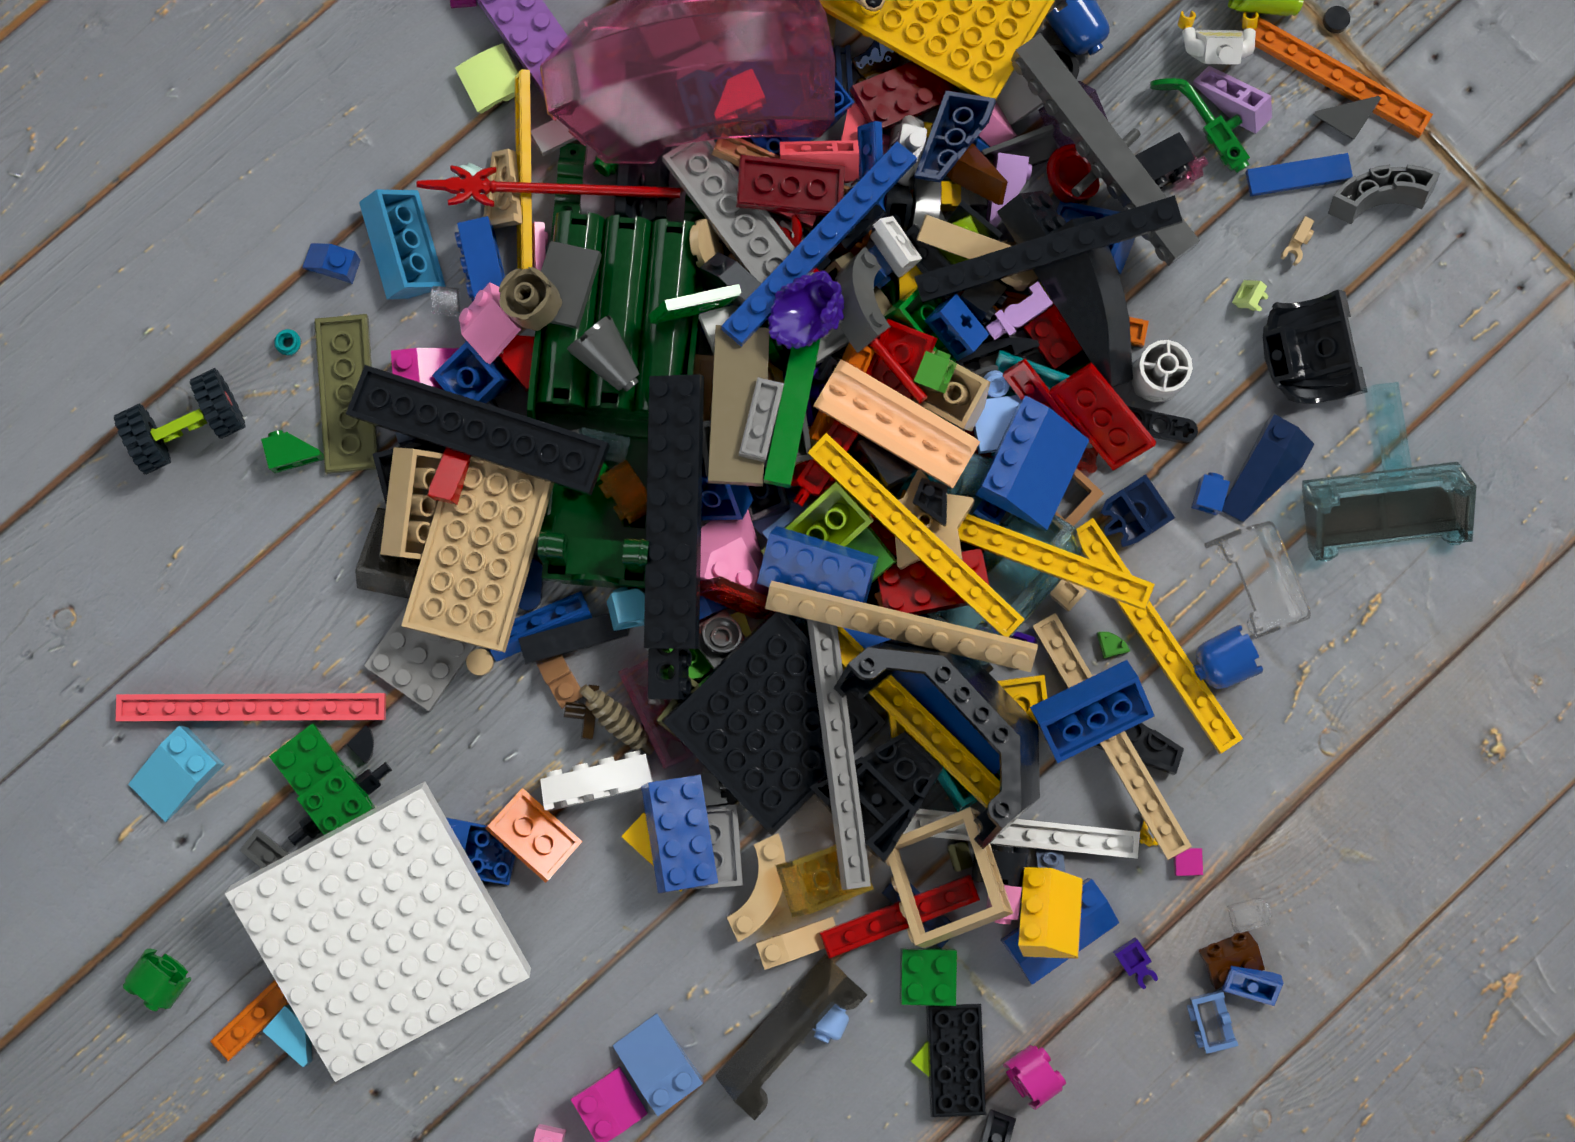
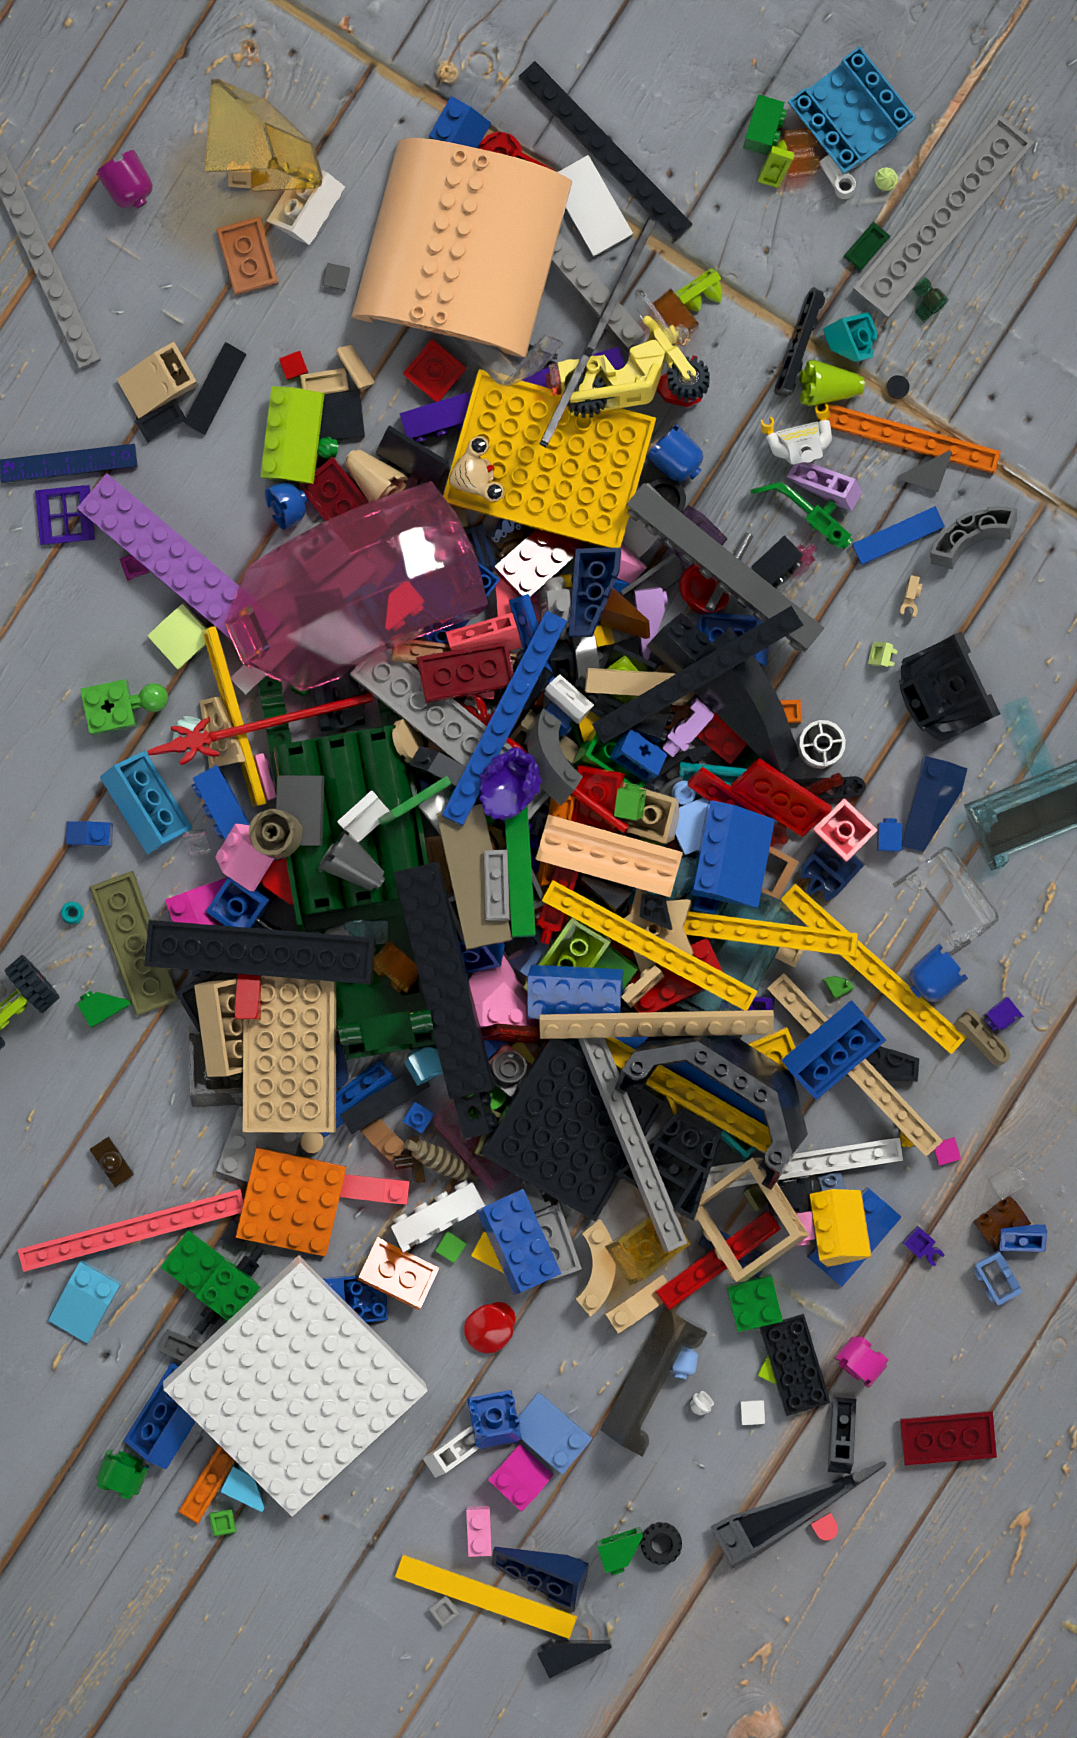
camera: 10 degrees left, 5 degrees up
none -> bright green brick [80,679,168,735]
none -> dark brown tile [89,1136,134,1187]
none -> blue slope [123,1362,196,1469]
none -> bright green tile [209,1509,237,1537]
none -> orange plate [236,1147,347,1257]
none -> white panel [337,791,390,843]
none -> coral slope [340,1174,410,1205]
none -> blue brick [403,1101,435,1133]
none -> white slope [422,1425,480,1478]
none -> bright green tile [435,1231,467,1263]
none -> red piece [464,1302,516,1354]
none -> blue slope [467,1390,522,1450]
none -> tan plate [621,965,665,1008]
none -> white plate [690,1391,714,1415]
none -> white tile [740,1400,765,1425]
none -> clear red axle [804,773,844,796]
none -> coral slope [813,798,877,862]
none -> dark tan plate [954,1009,1010,1066]
none -> dark purple window [984,997,1024,1031]

